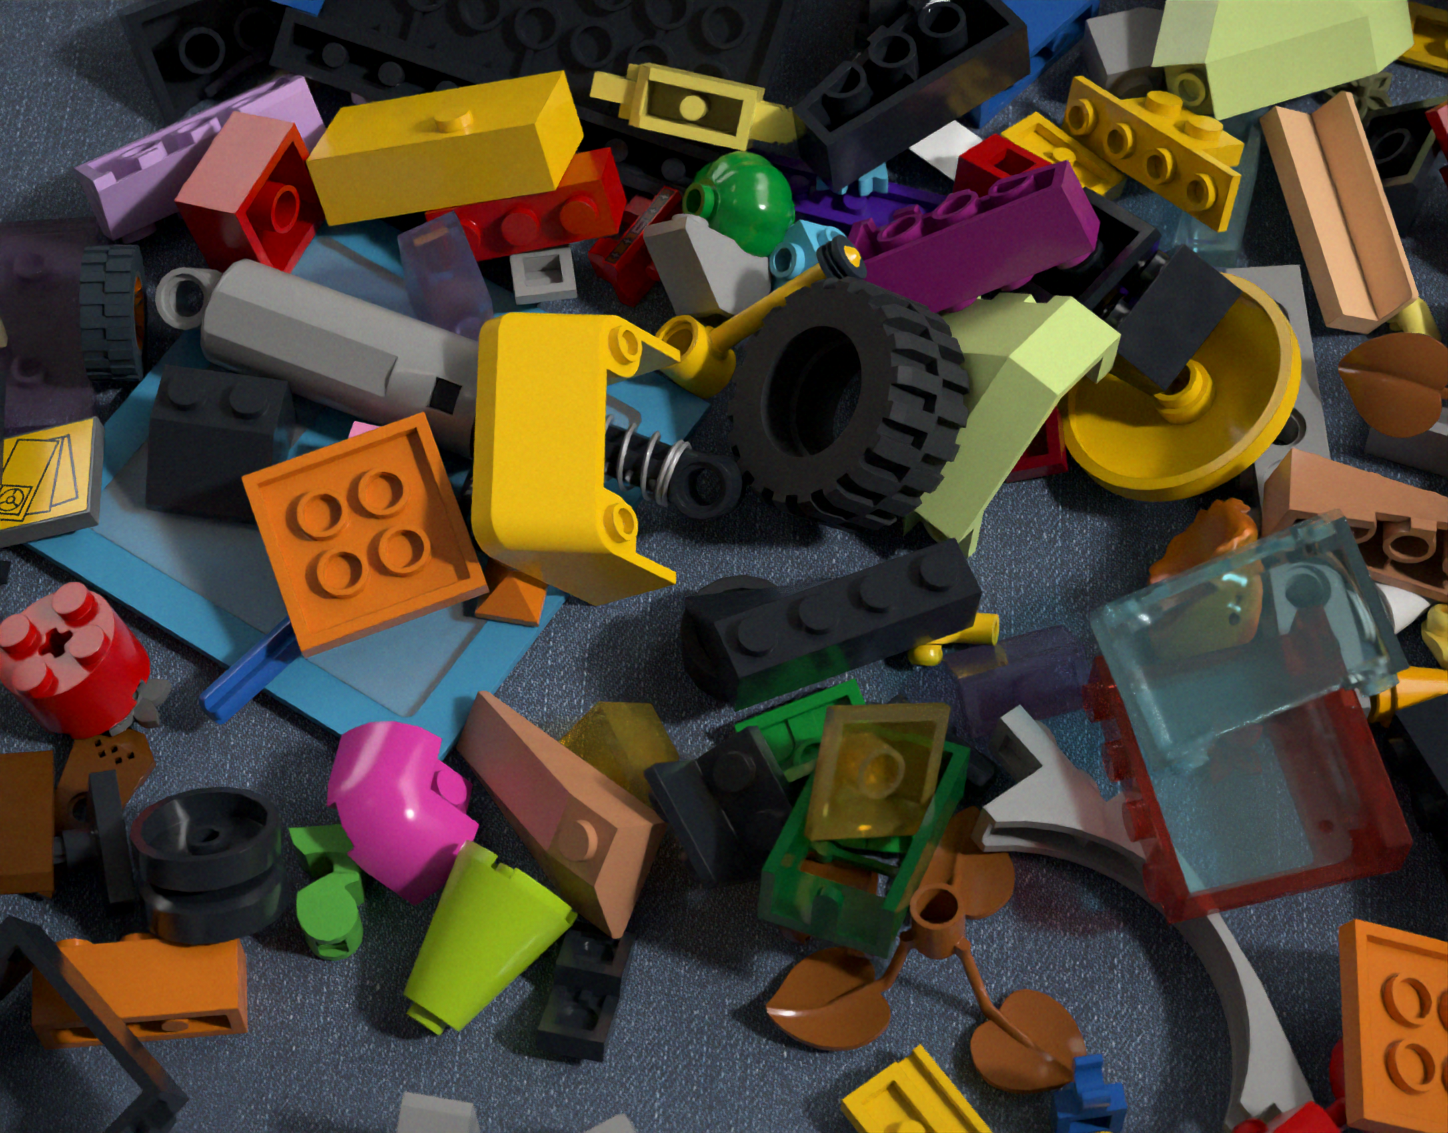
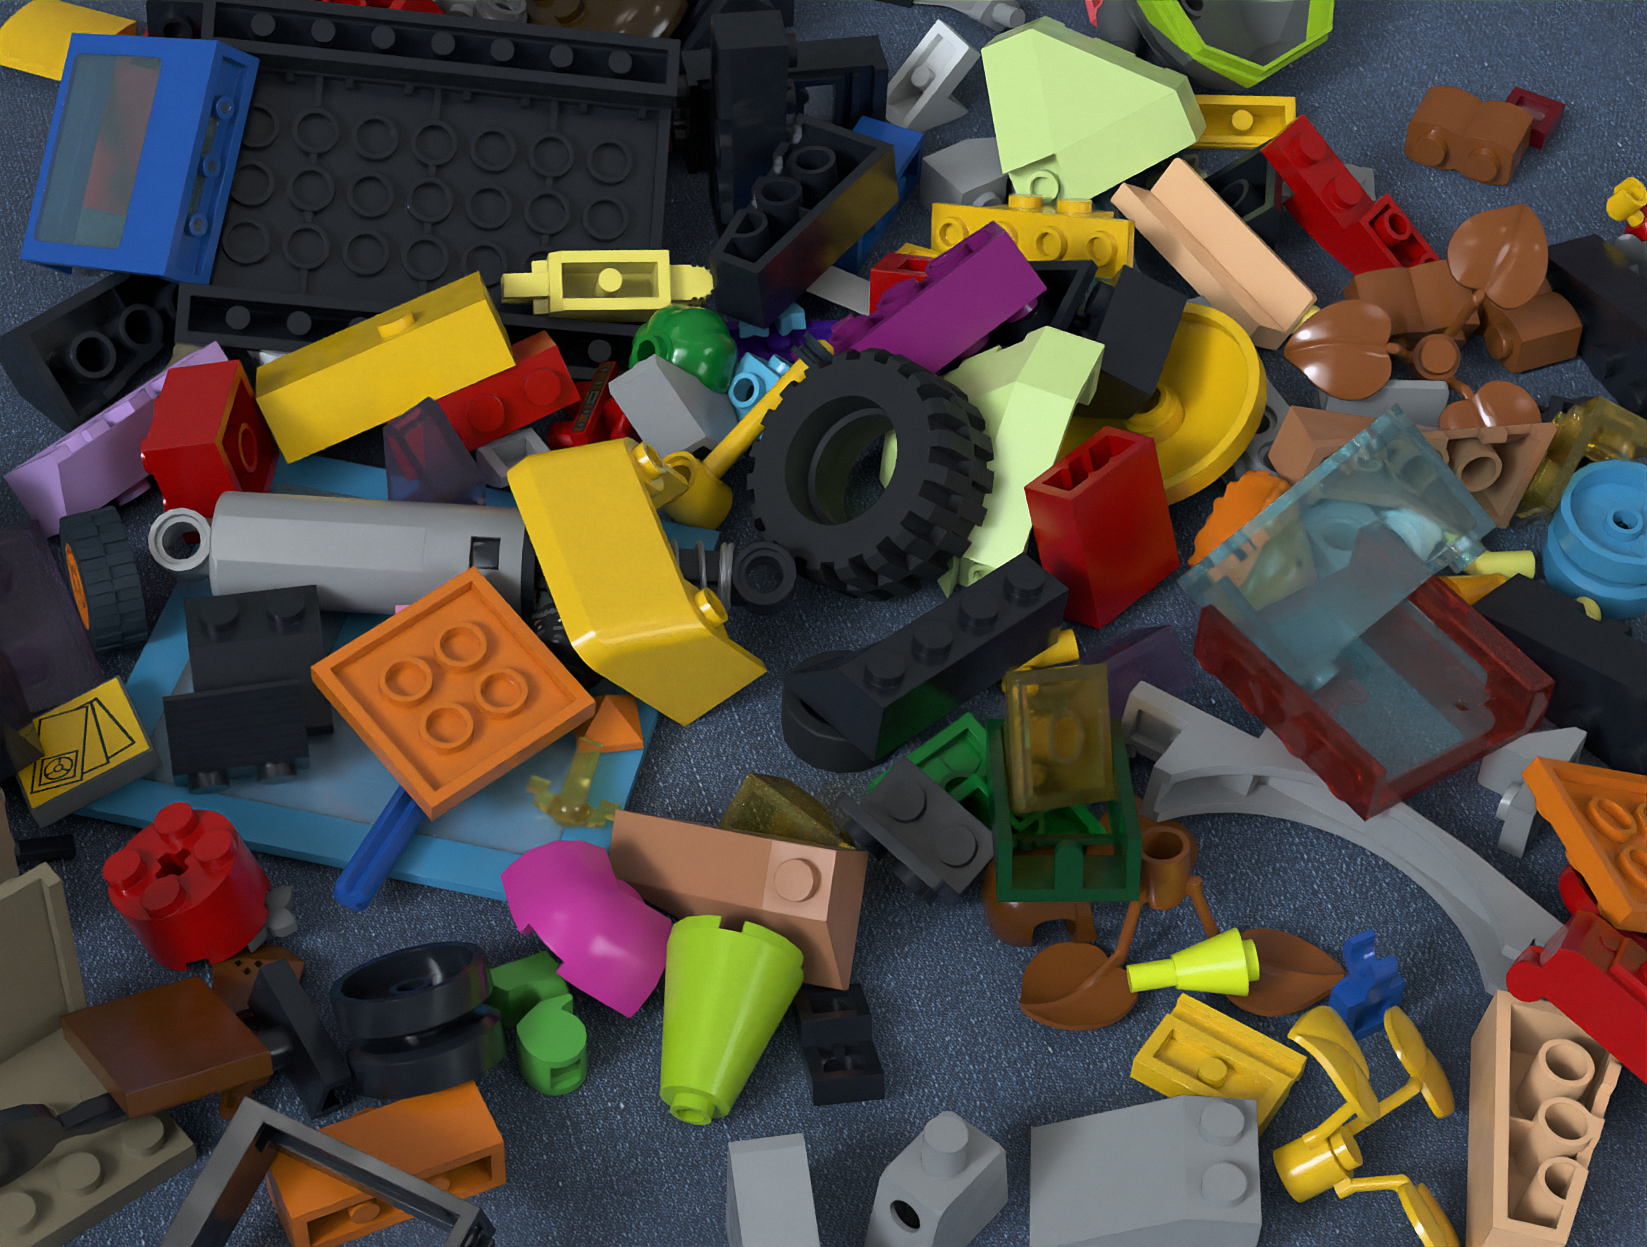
camera: 25 degrees left, 15 degrees down
none -> black brick [162,678,310,795]
none -> clear yellow piece [526,736,621,829]
none -> red brick [1024,426,1180,629]
none -> neon yellow cone [1126,927,1260,997]
none -> light grey slope [1477,727,1587,859]

